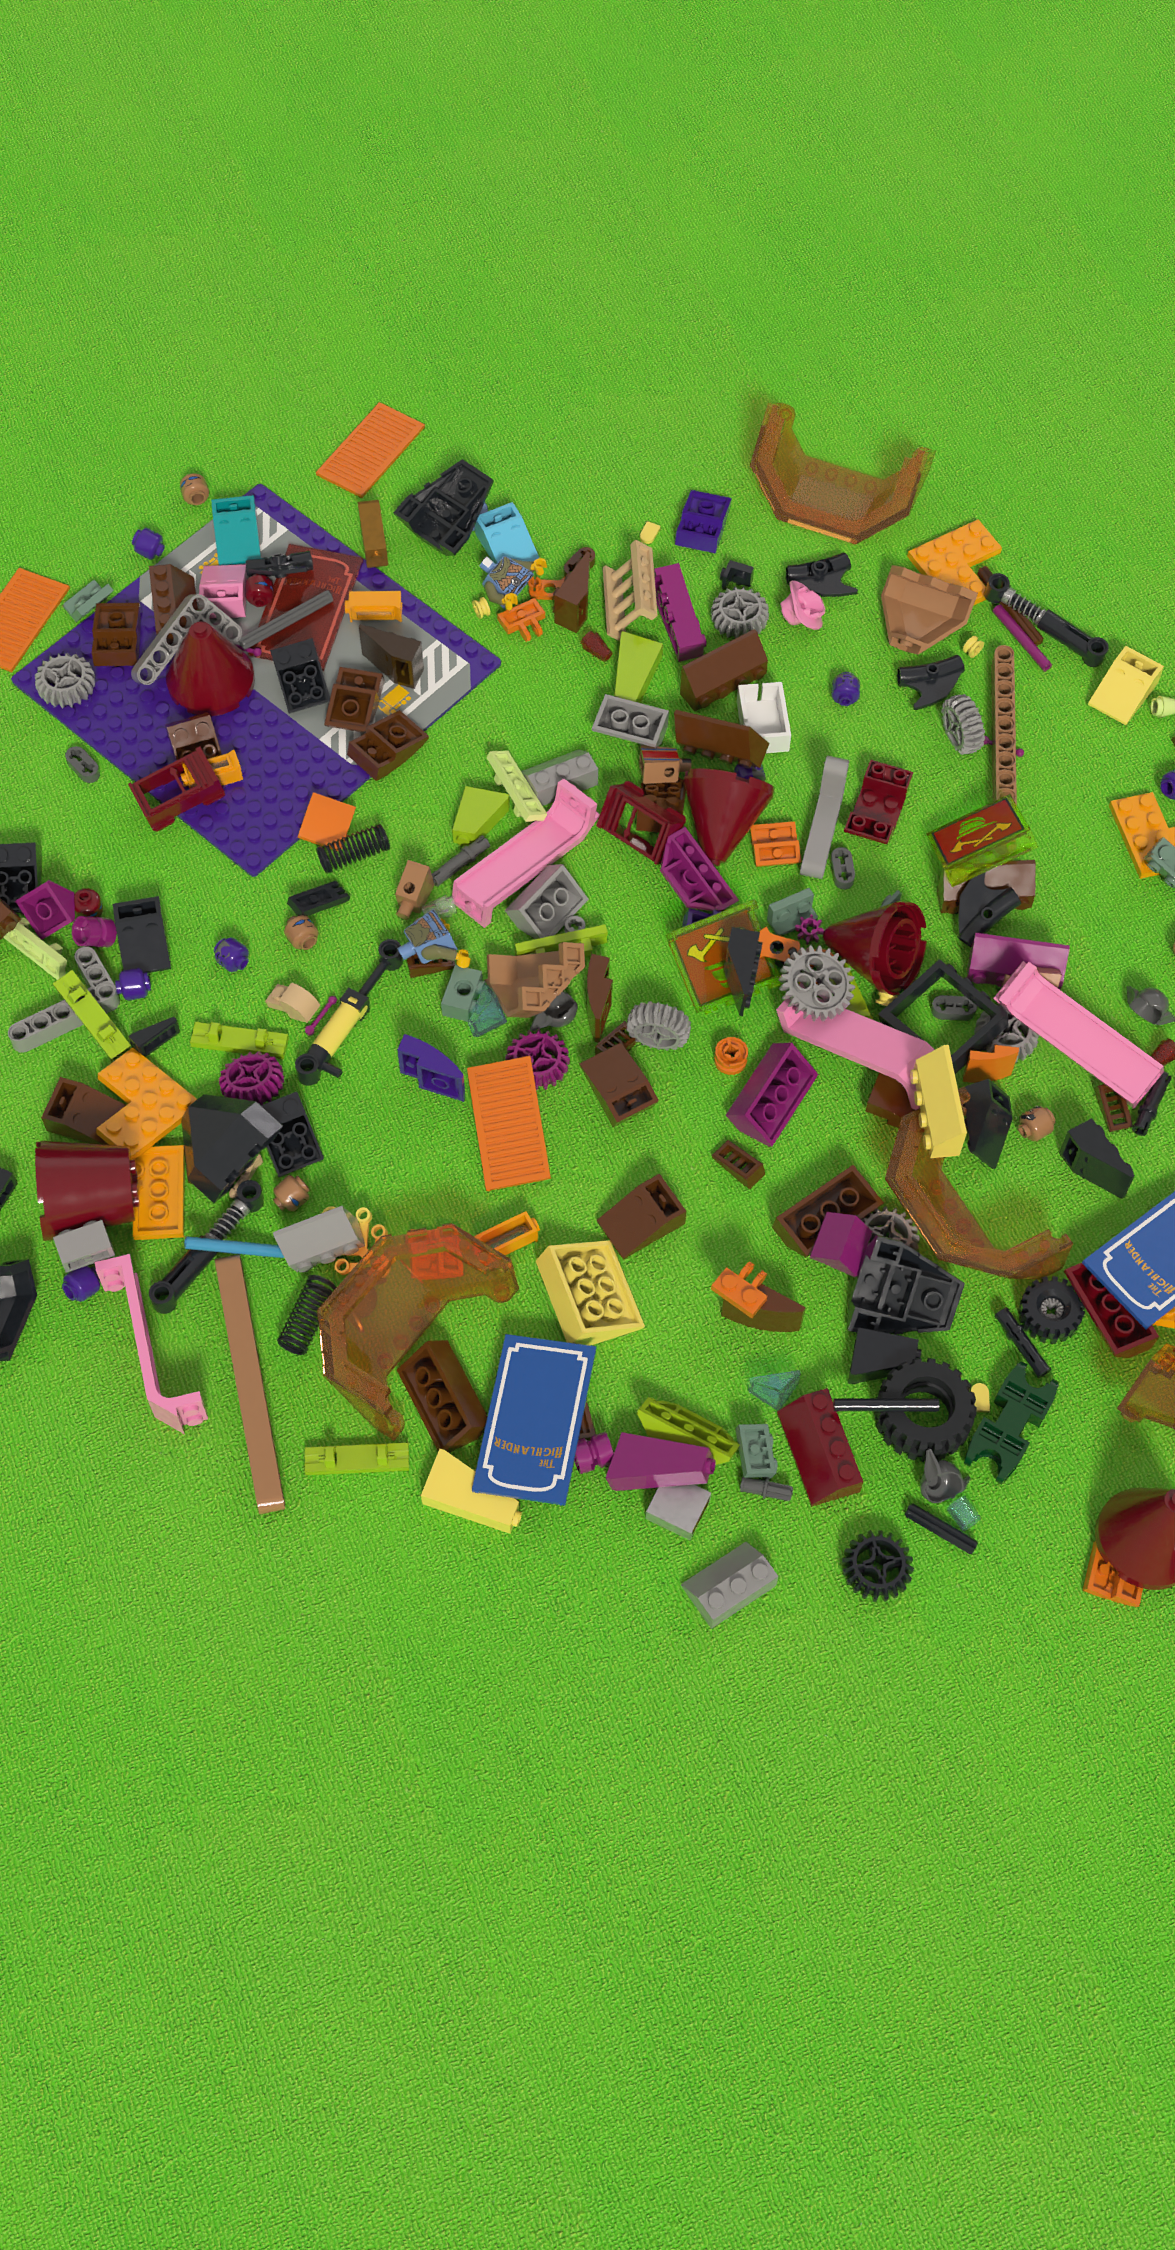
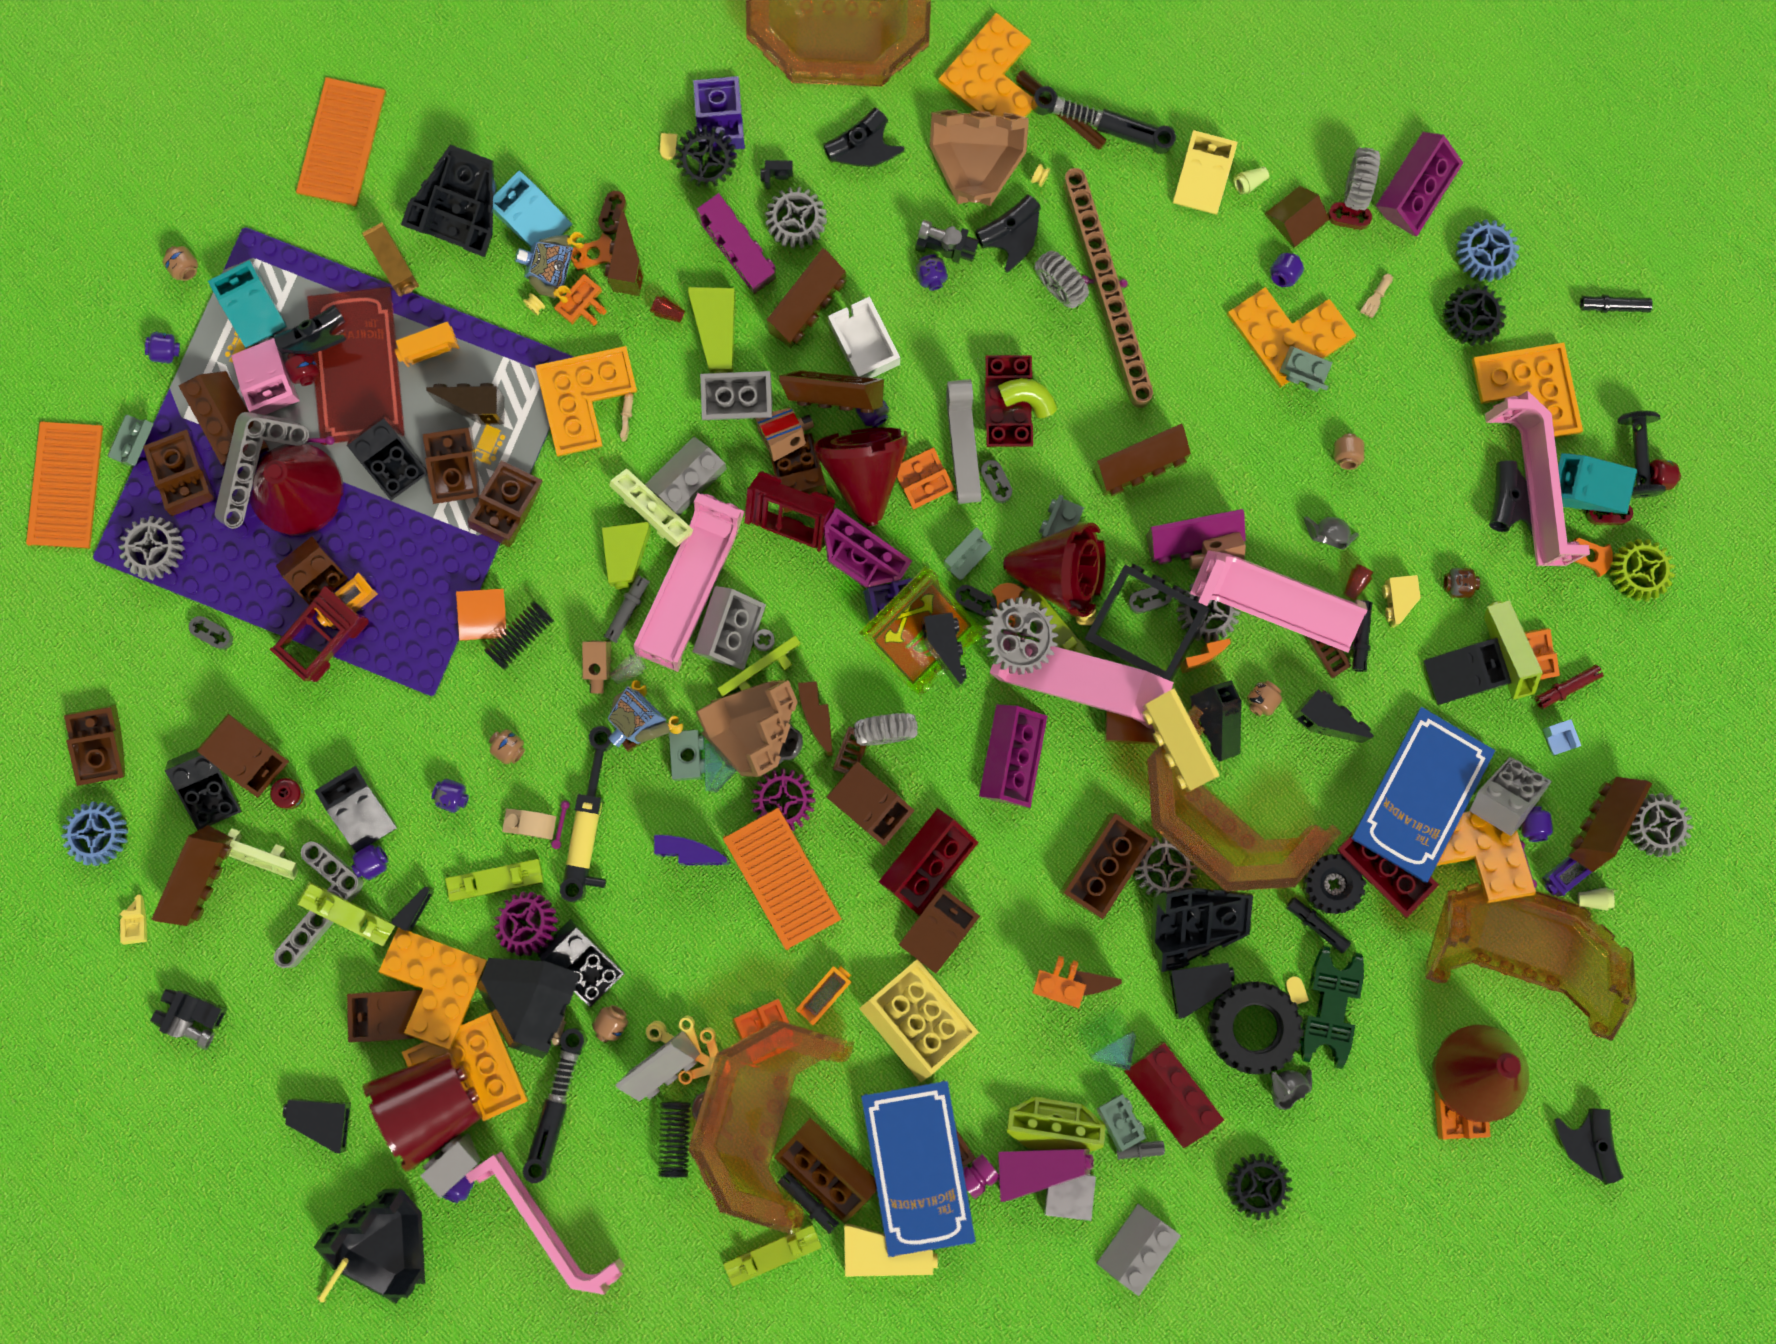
camera: 20 degrees left, 20 degrees up
magenta slope [15,880,75,940] -> none
magenta wheel [72,916,117,947] -> none
dark azure piece [184,1236,284,1258] -> none
medium nougat beam [215,1254,286,1515] -> none
dark grey axle [239,590,333,650] -> none
black hinge [287,881,350,916] -> none
tan fence [603,540,658,641] -> none
reddish brown slope [711,1140,765,1189] -> none
orange wheel [714,1037,748,1075] -> none
orange piece [758,927,800,962] -> none
bright pink hat [780,581,825,630] -> none
magenta gear [795,914,824,945] -> none
magenta slope [809,1212,873,1277] -> none
black piece [833,1398,939,1412] -> none
black axle [905,1503,978,1554] -> none
panel [926,794,1038,887] -> none
clear light blue beam [946,1496,981,1531] -> none
black pin [957,865,1021,947] -> none
magenta piece [993,605,1052,671] -> none
none -> reddish brown slope [197,714,289,798]
none -> light orange plate [535,346,637,457]
none -> tan piece [620,393,634,442]
none -> black gear [675,124,737,188]
none -> black pin [777,1171,839,1234]
none -> dark red slope [878,808,979,916]
none -> hips [915,220,979,264]
none -> lime cylinder [998,378,1057,418]

